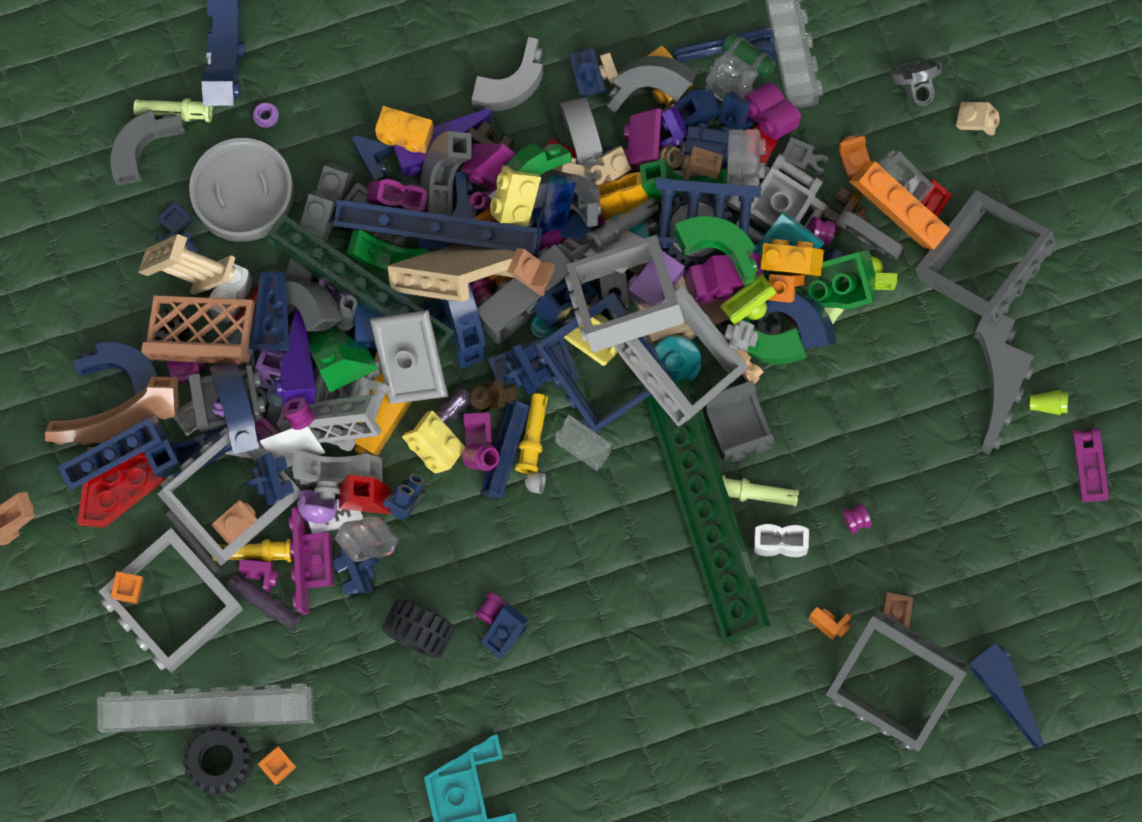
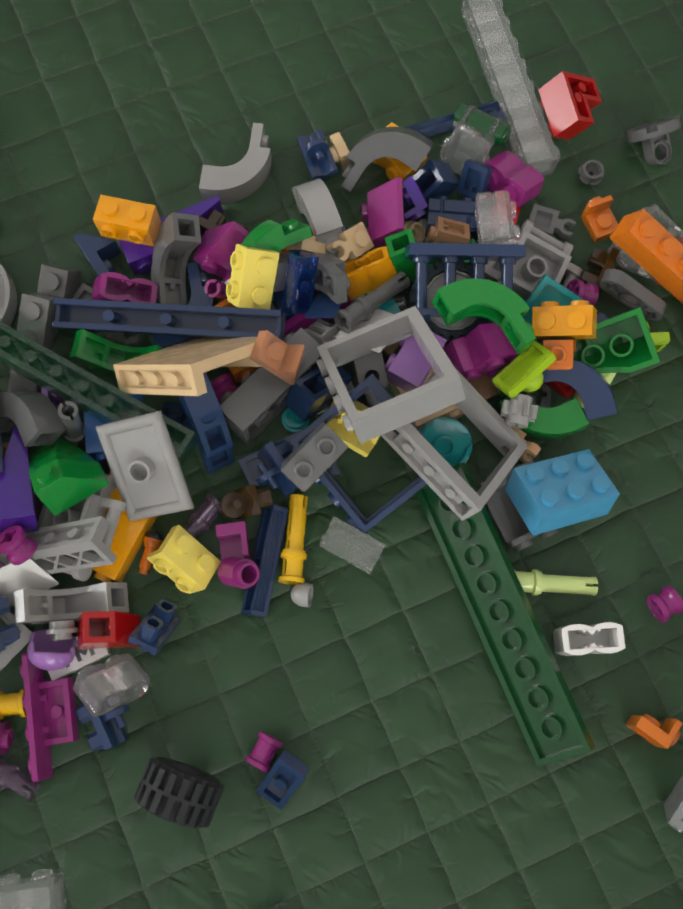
camera: 15 degrees left, 0 degrees up
none -> orange piece [138,530,163,575]
none -> dark grey panel [281,421,348,492]
none -> dark azure brick [505,449,620,536]
none -> red brick [538,71,602,140]
none -> dark grey plate [578,160,604,186]

